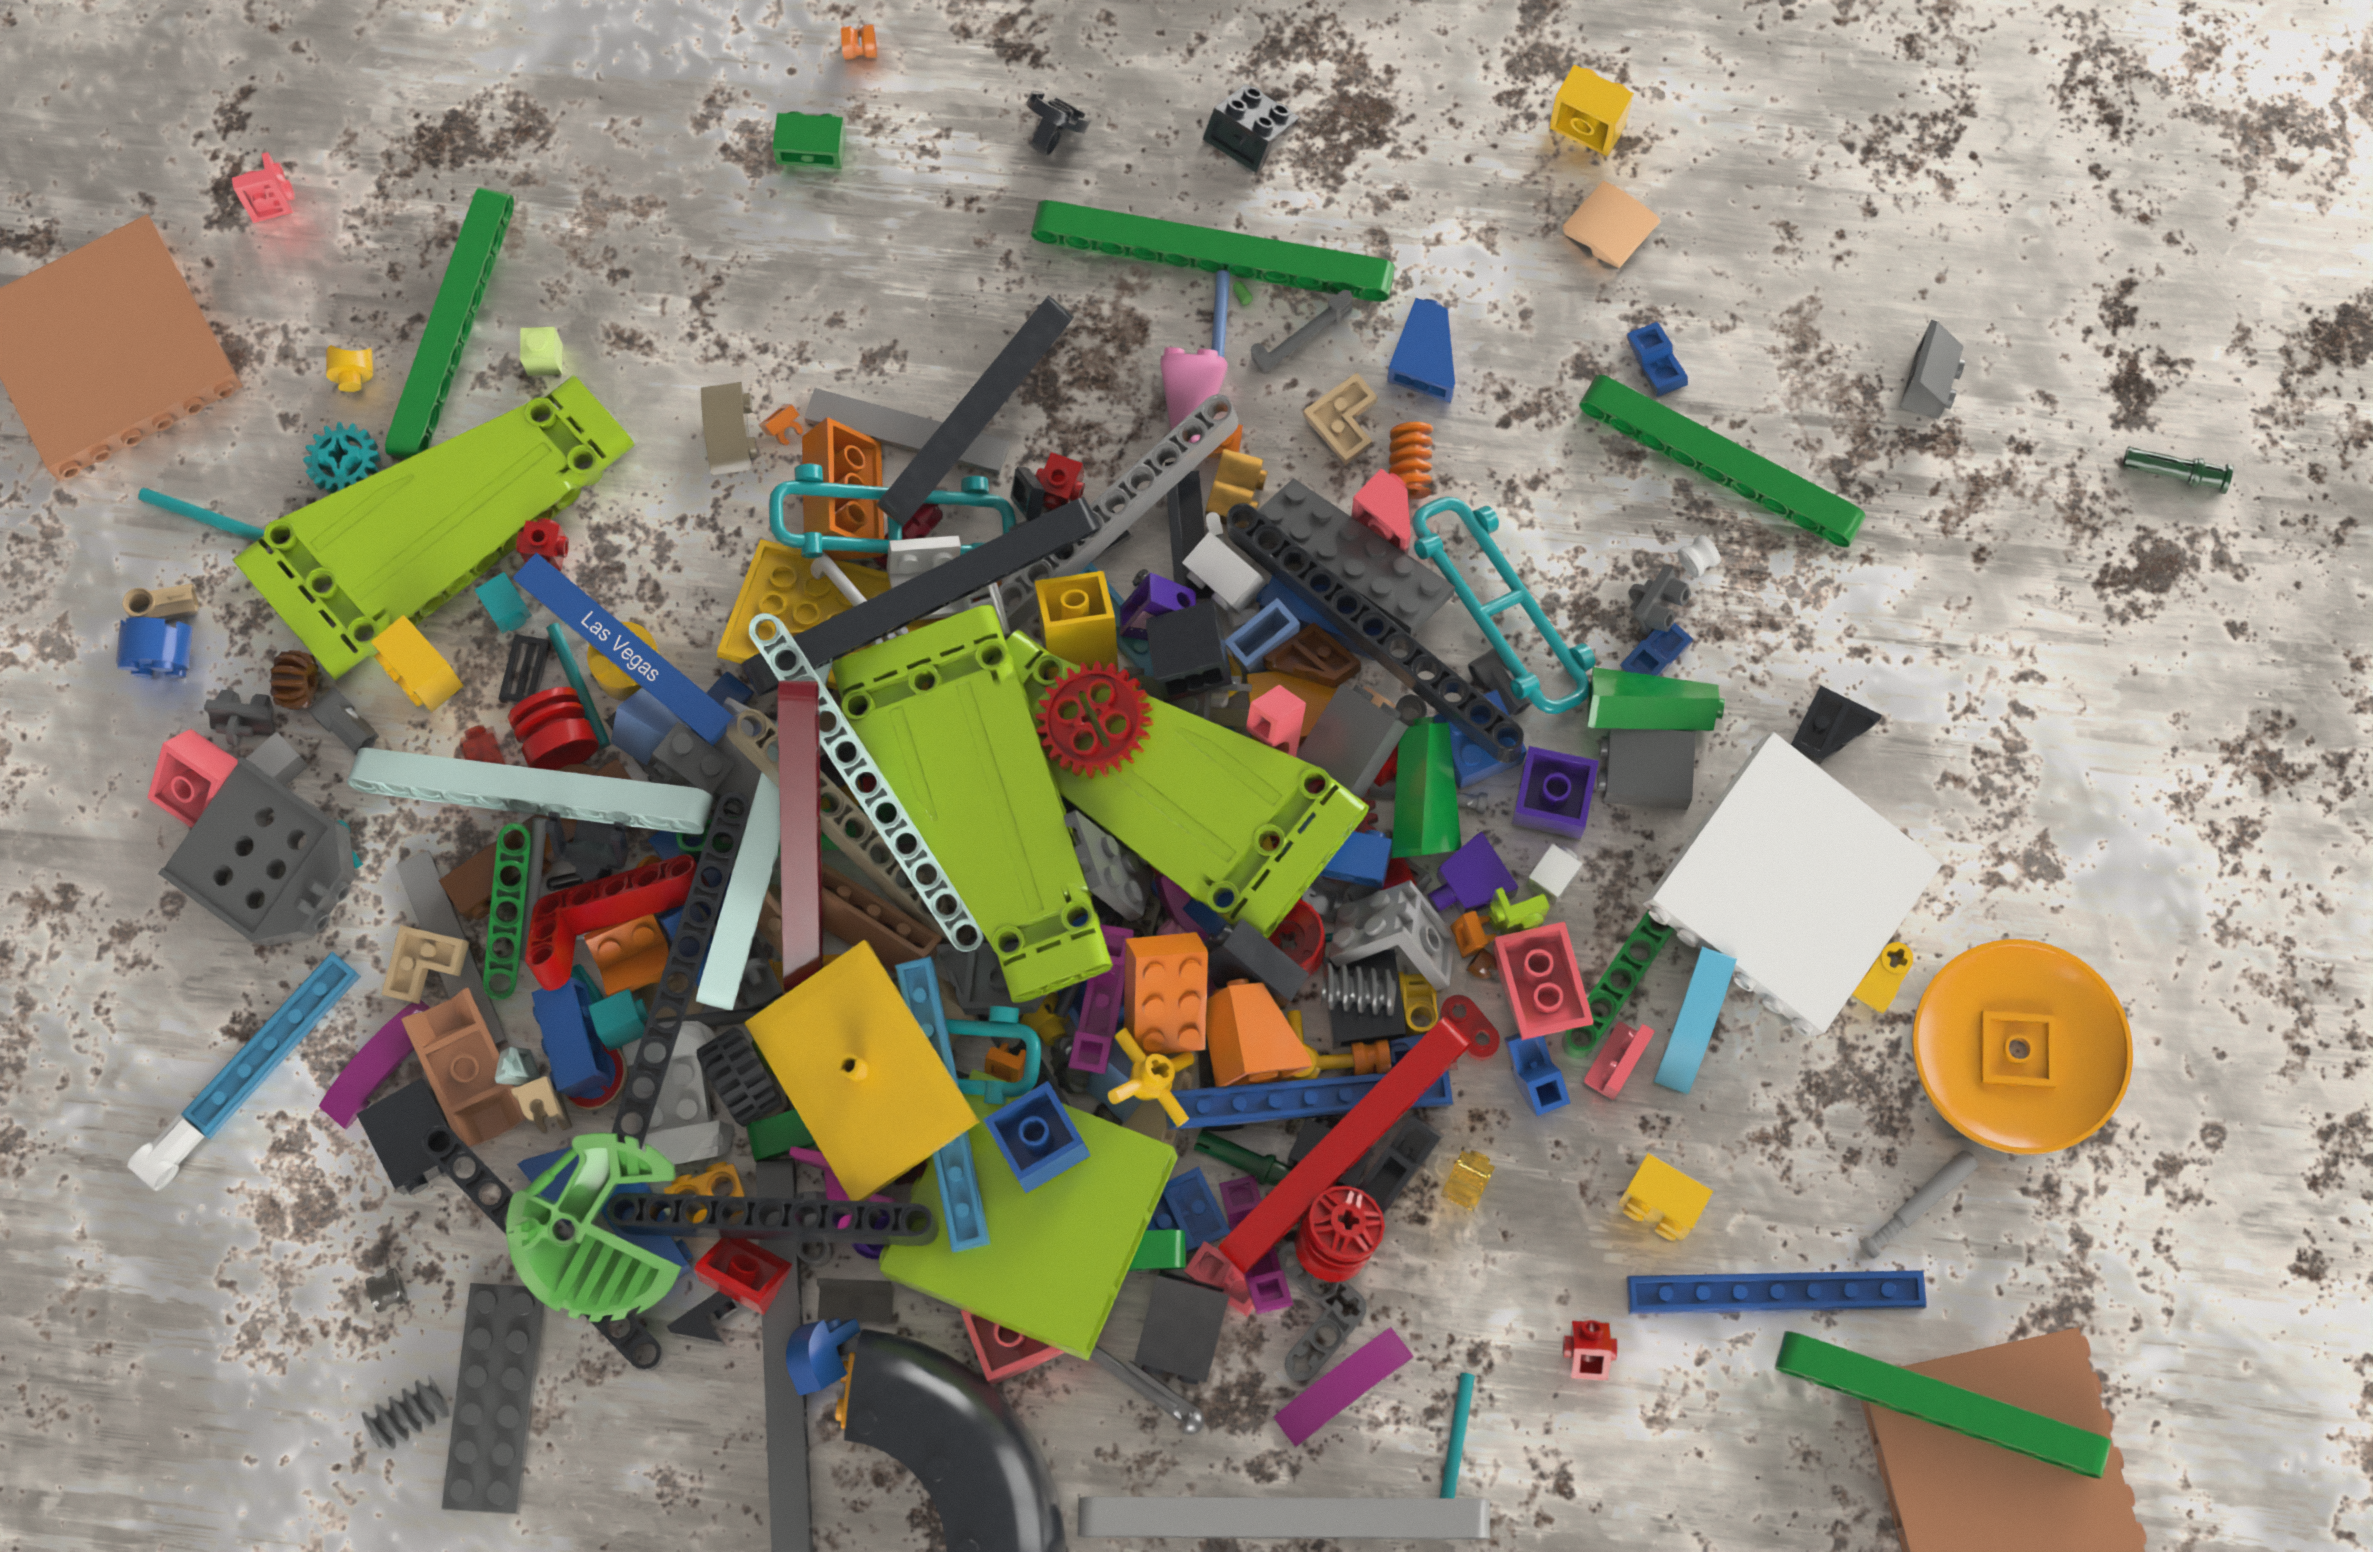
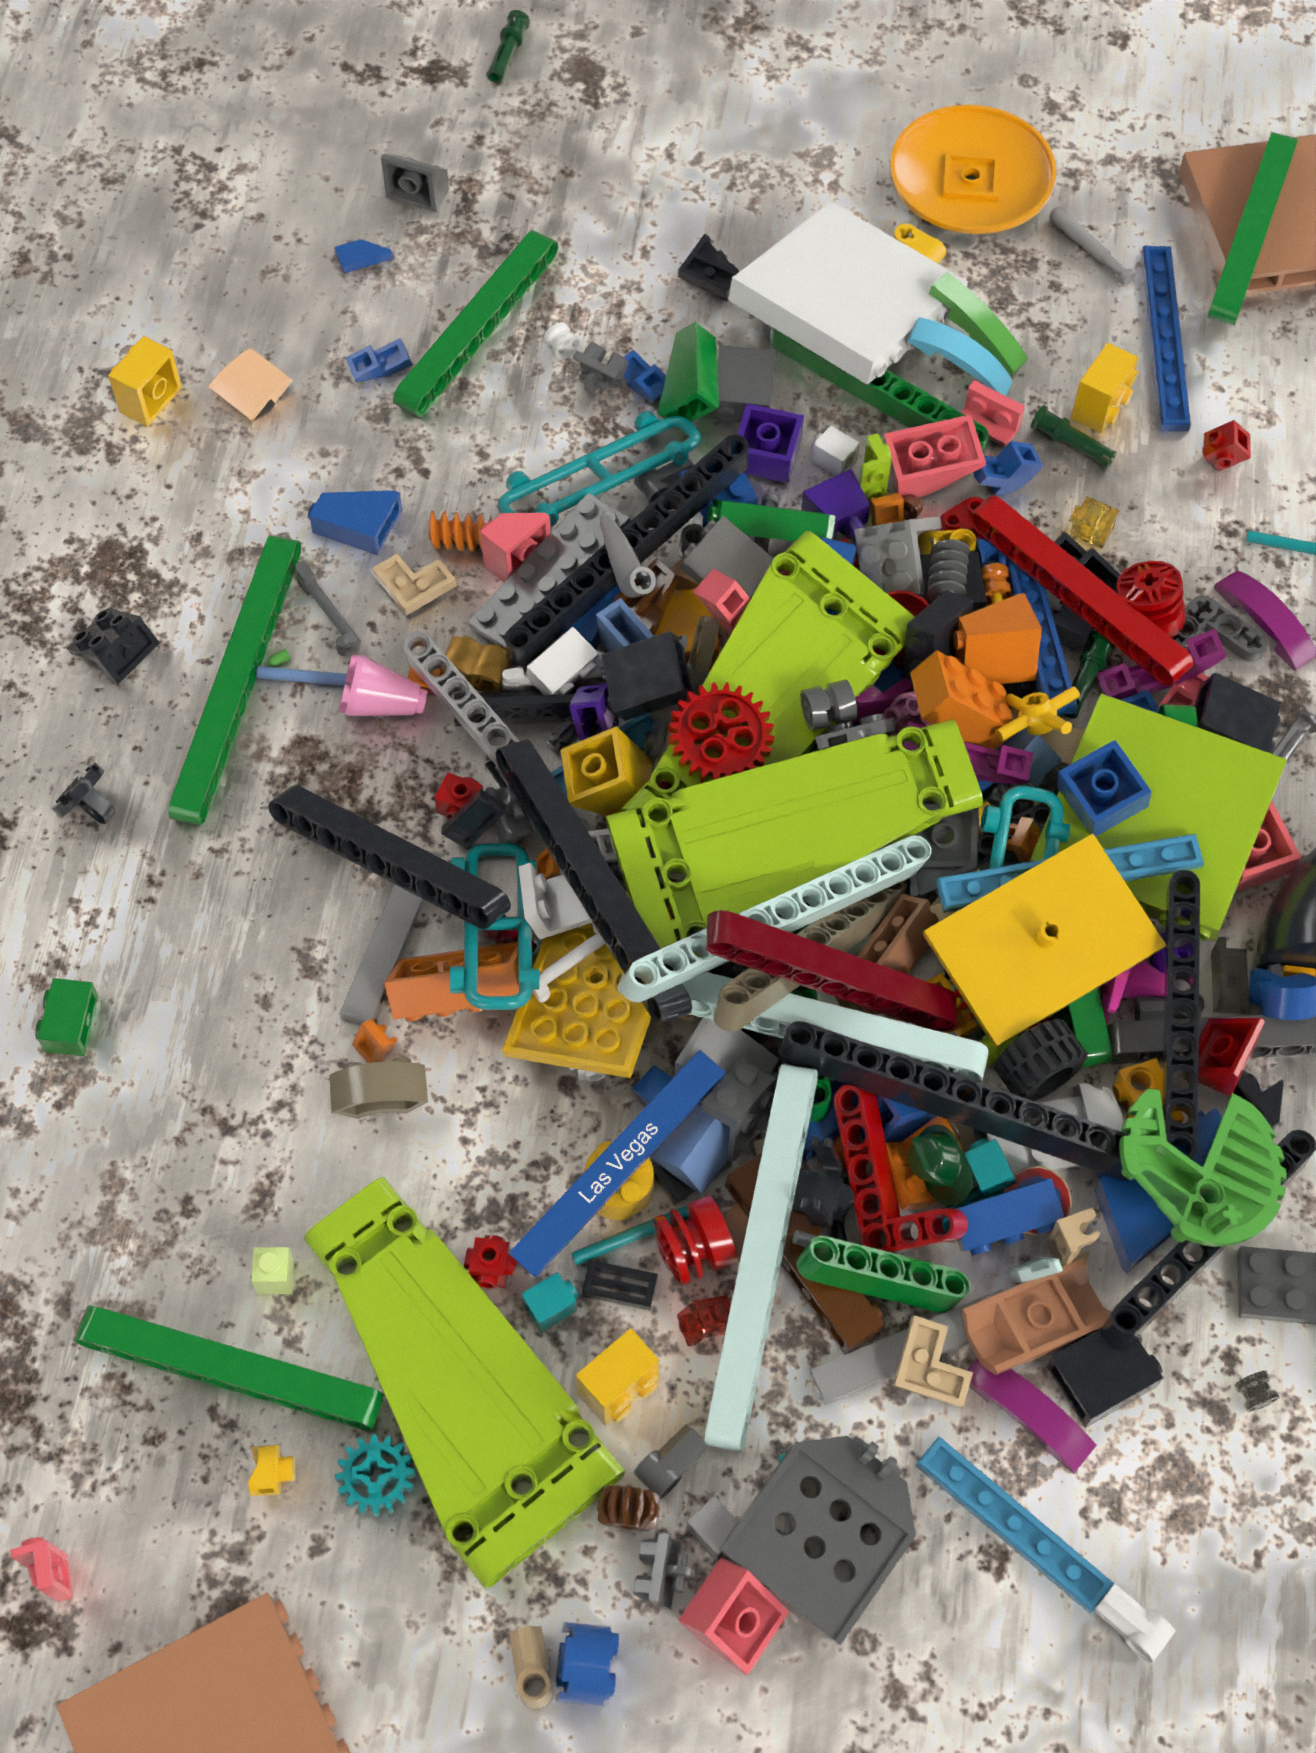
camera: 90 degrees left, 10 degrees down
teal bar [138,487,264,541] -> none
none -> blue tile [334,239,393,274]
none -> light grey piece [599,513,656,598]
none -> dark grey wheel [800,679,857,731]
none -> dark green piece [908,1125,973,1206]
none -> bright green slope [929,272,1028,375]
none -> dark green pin [1030,405,1117,468]

